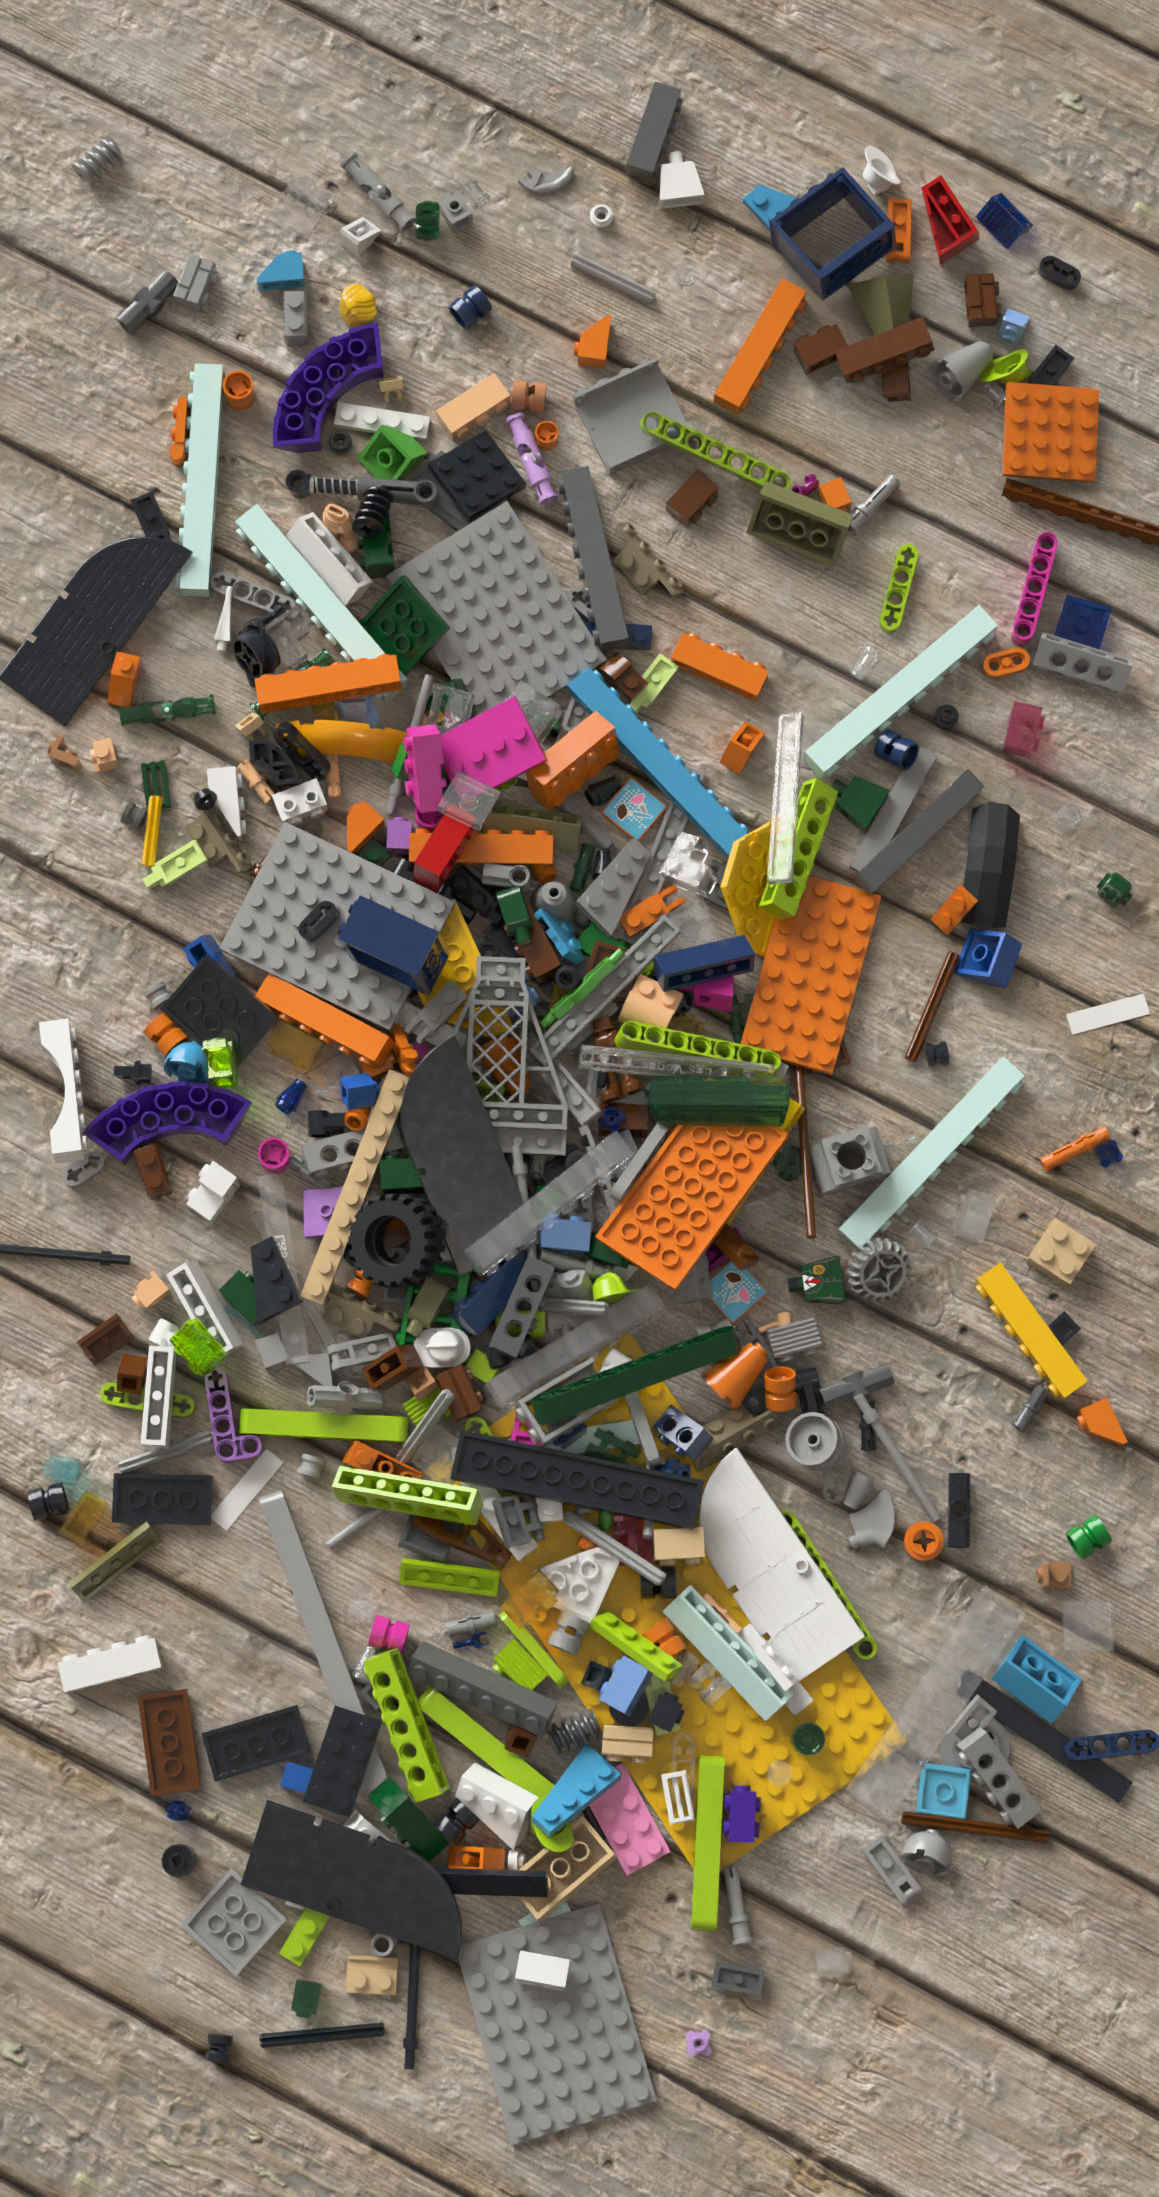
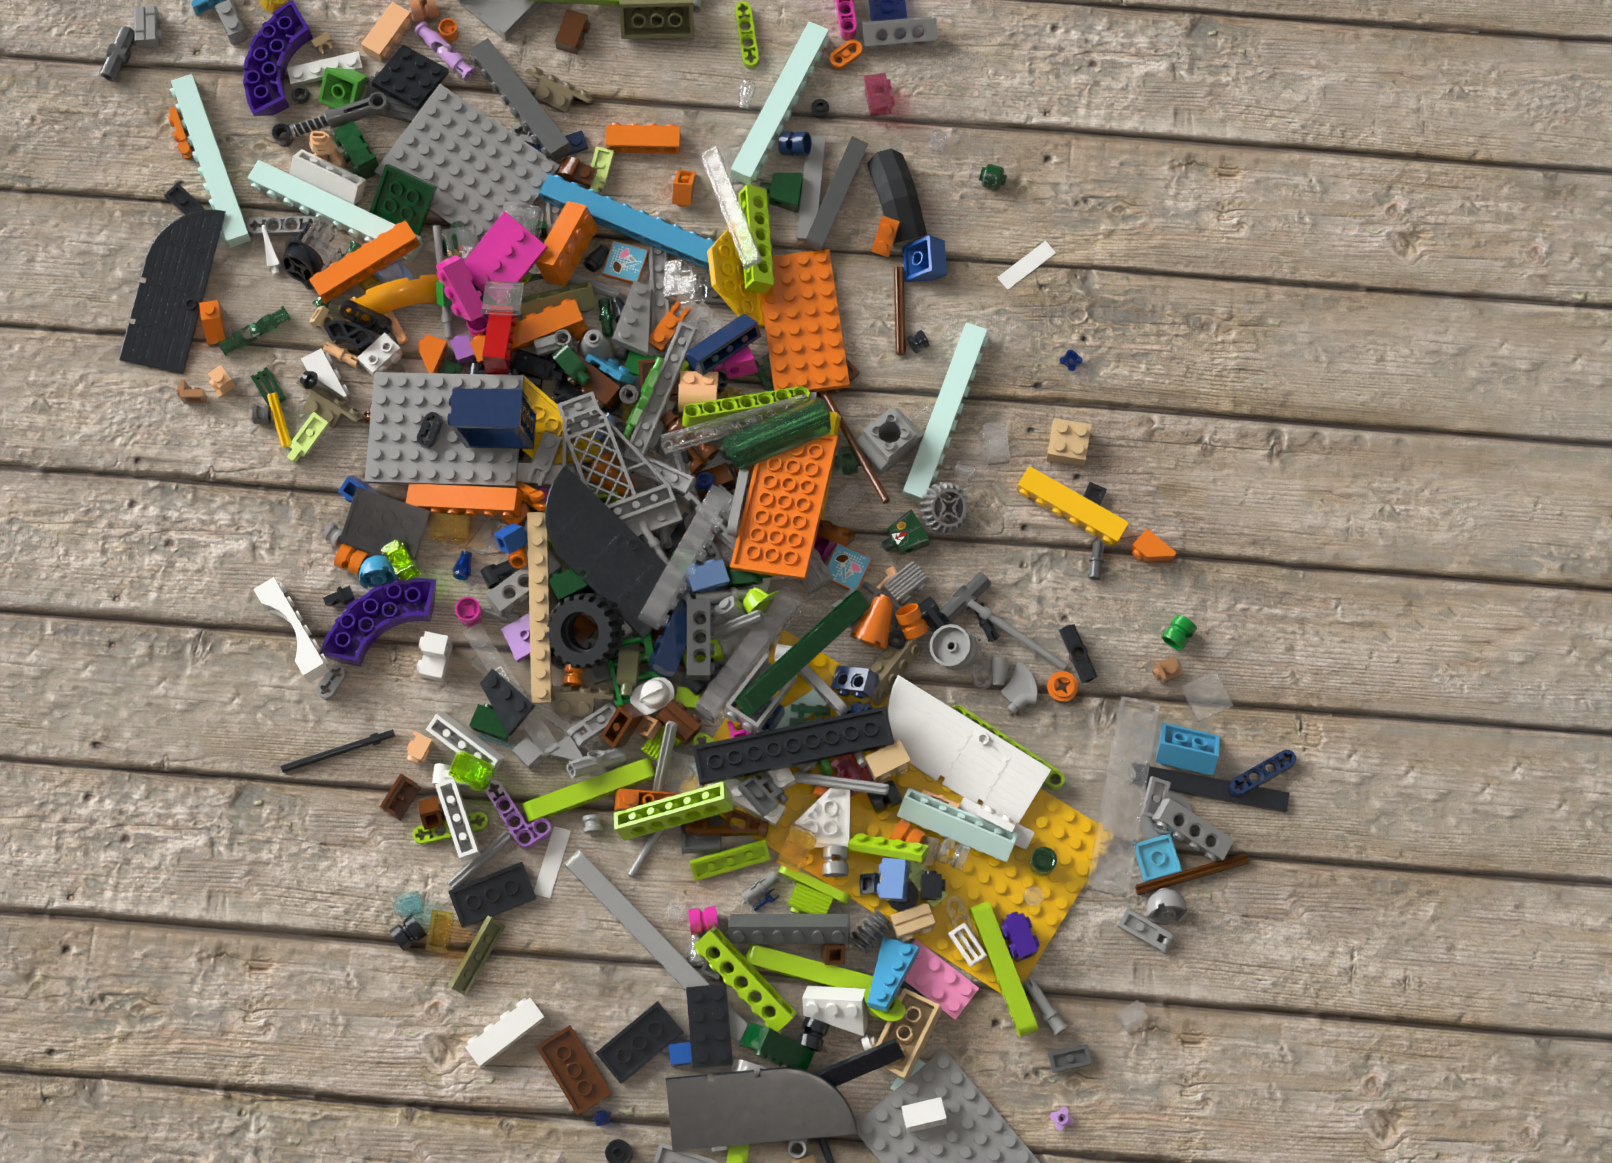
camera: 20 degrees left, 5 degrees down
reddish brown brick [134,1144,172,1200] -> none
orange wheel [223,370,255,411] -> none
black piece [352,486,394,539] -> none
orange slope [448,1845,505,1870] -> none
orange pin [1039,1126,1111,1172] -> none

